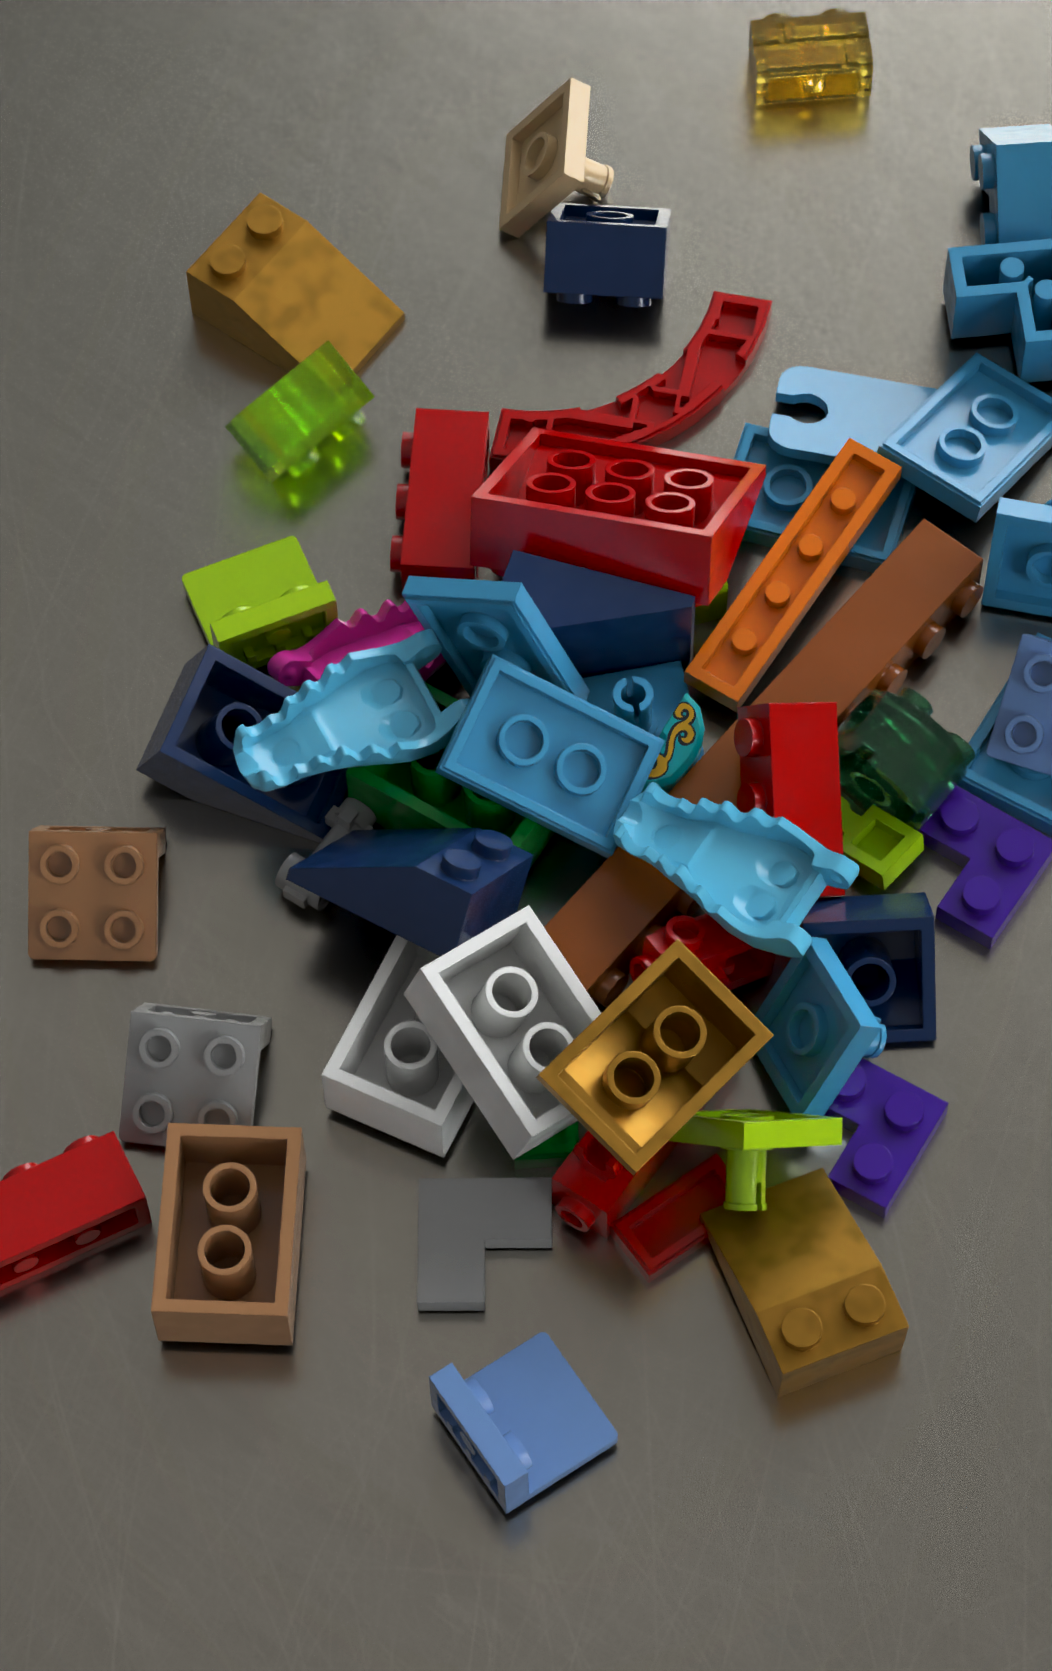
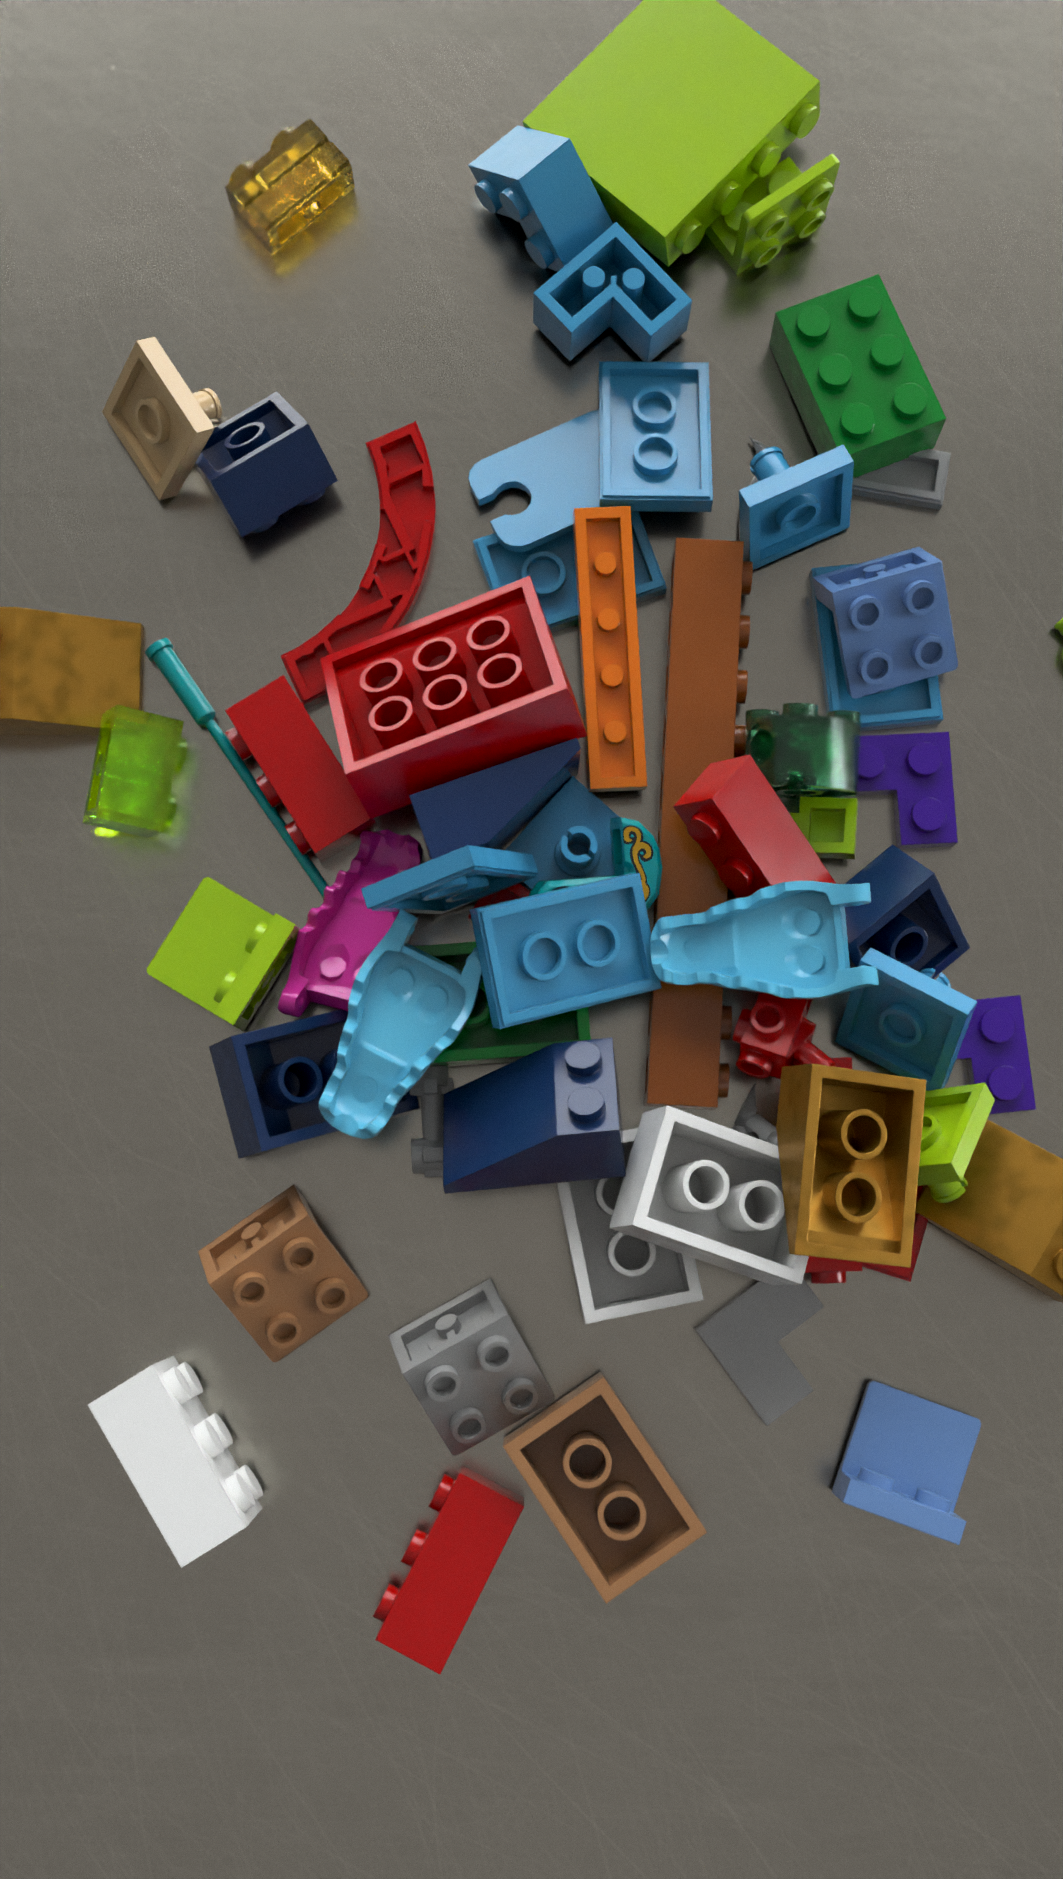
camera: 40 degrees left, 20 degrees up
none -> teal piece [145,638,329,897]

